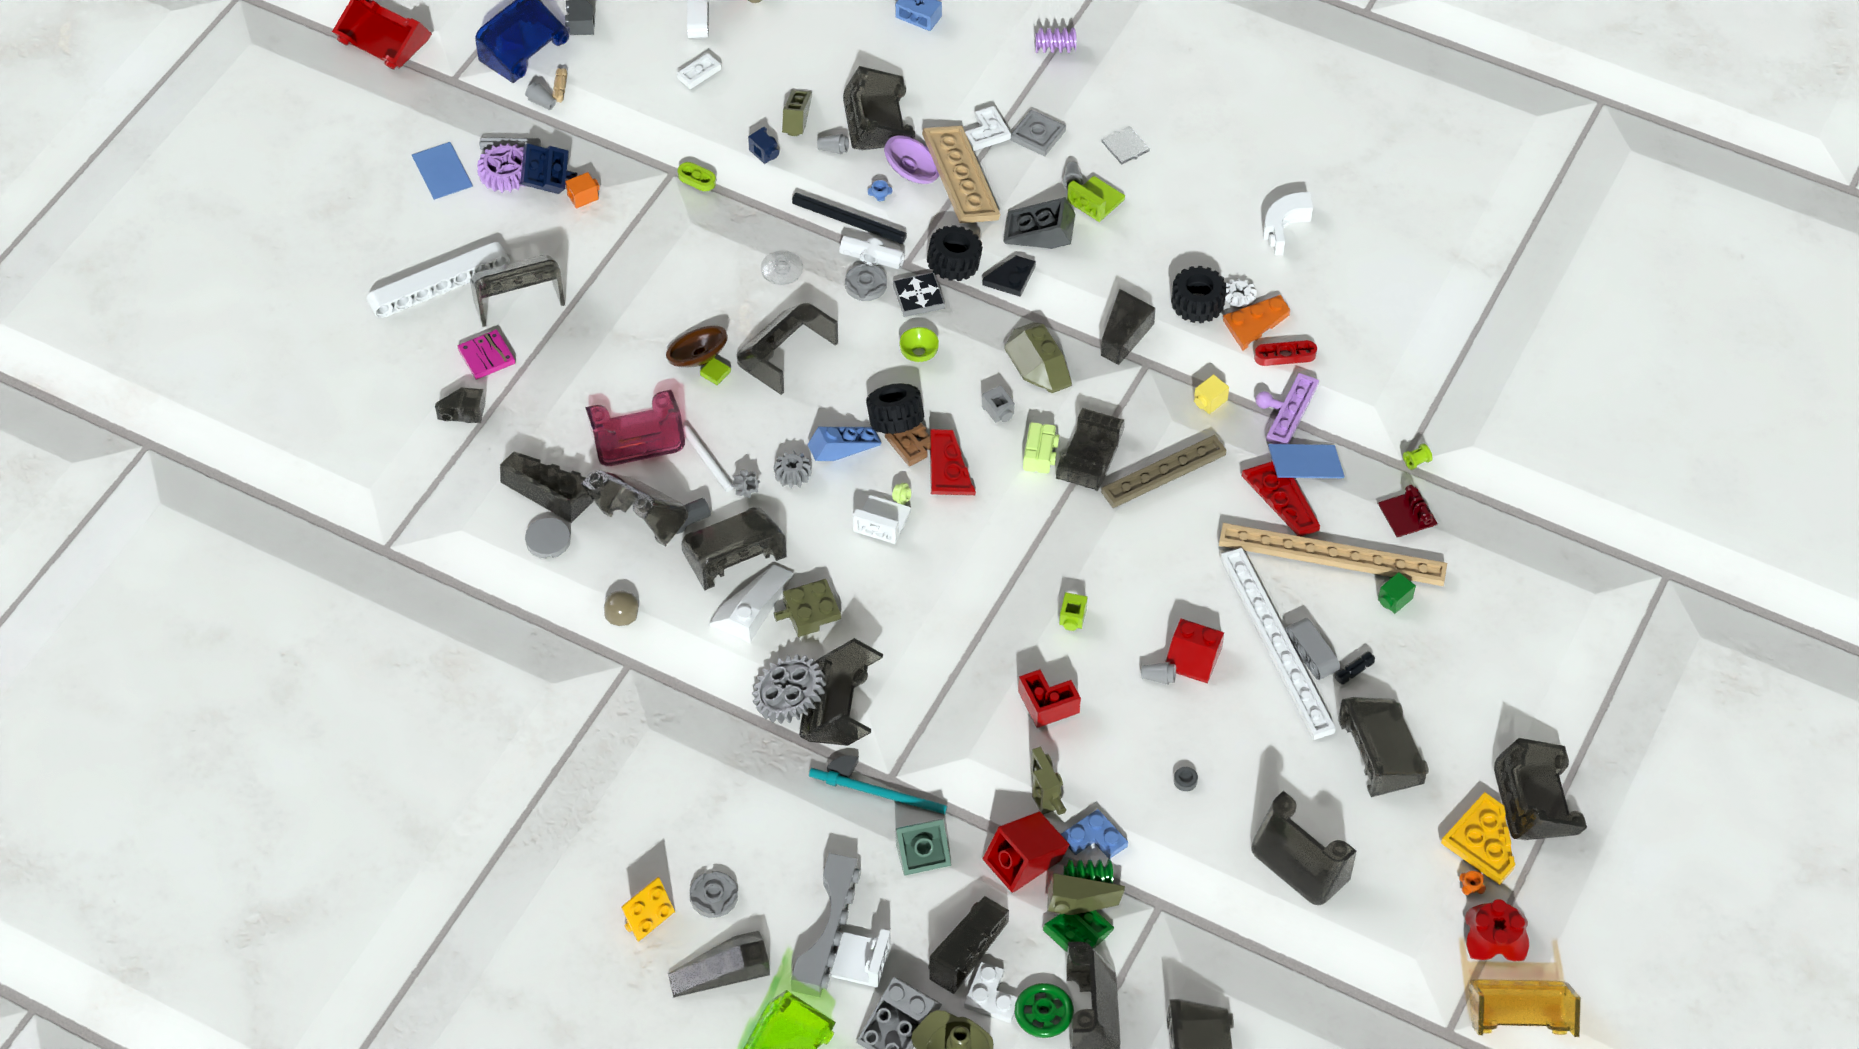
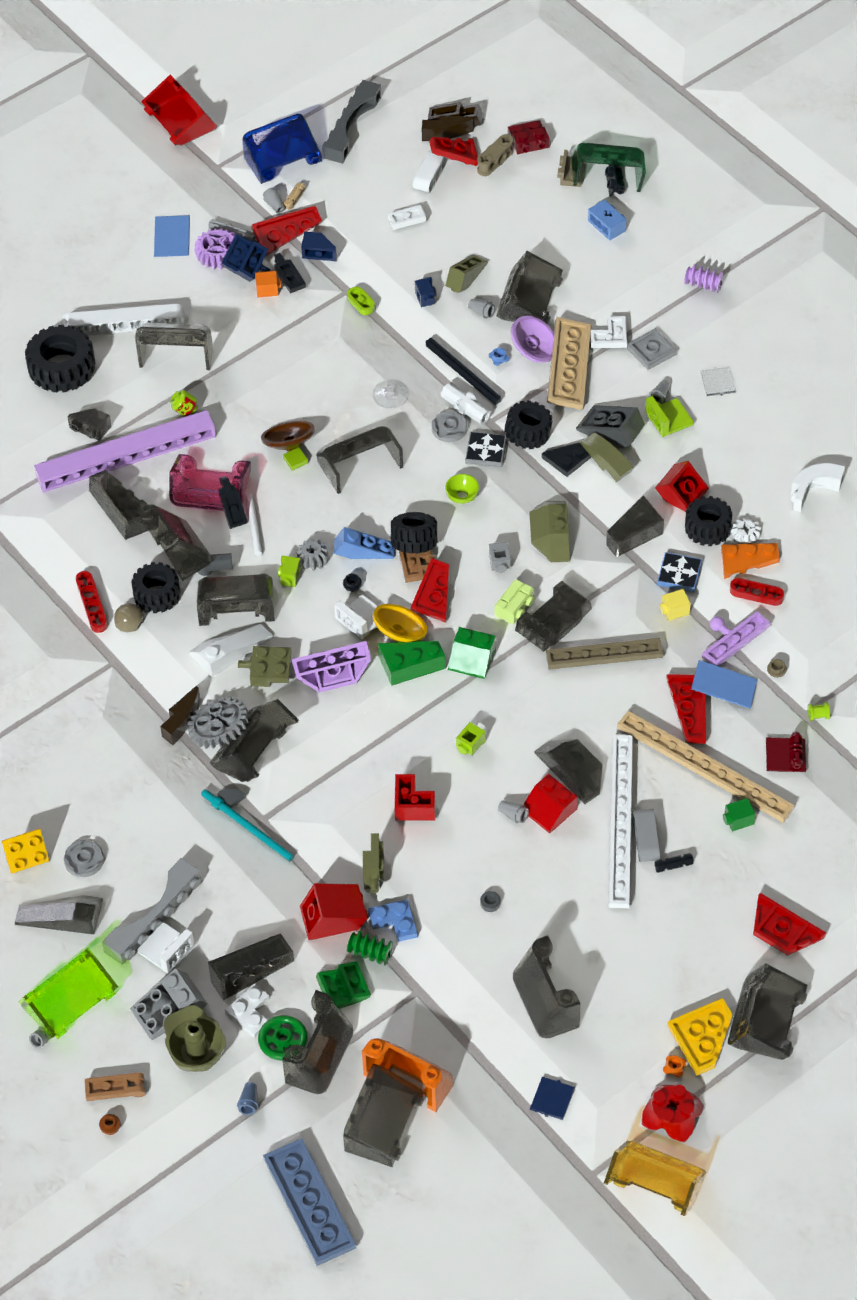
camera: 25 degrees right, 0 degrees up
dark pink tile [457,329,515,380] -> none
light grey tile [525,518,570,558] -> none
light grey gear [731,470,760,498] -> none
yellowish green plate [892,483,911,505] -> none
sand green slope [896,818,951,876] -> none
olive slope [1047,873,1125,915] -> none
clear smoke windscreen [1338,697,1429,797] -> none
none -> black tyre [25,325,95,393]
none -> lavender brick [34,410,216,492]
none -> red beam [76,571,108,633]
none -> black tyre [131,562,181,613]
none -> dark brown slope [160,686,200,745]
none -> lime head [170,390,198,417]
none -> black hinge [218,476,248,529]
none -> red wing [251,205,322,256]
none -> black hinge [274,253,306,294]
none -> lime brick [278,555,301,587]
none -> lavender wedge [292,641,371,692]
none -> dark blue slope [301,231,337,262]
none -> black plate [343,573,362,592]
none -> orange windscreen [362,1038,453,1112]
none -> yellow dish [373,604,428,642]
none -> green wedge [378,641,446,686]
none -> slope [448,627,496,679]
none -> dark blue piece [530,1077,575,1120]
none -> clear smoke wedge [534,739,603,804]
none -> olive slope [580,432,634,482]
none -> red slope [655,461,709,512]
none -> tile [657,552,702,592]
none -> red wing [753,893,826,956]
none -> dark tan plate [767,659,787,677]

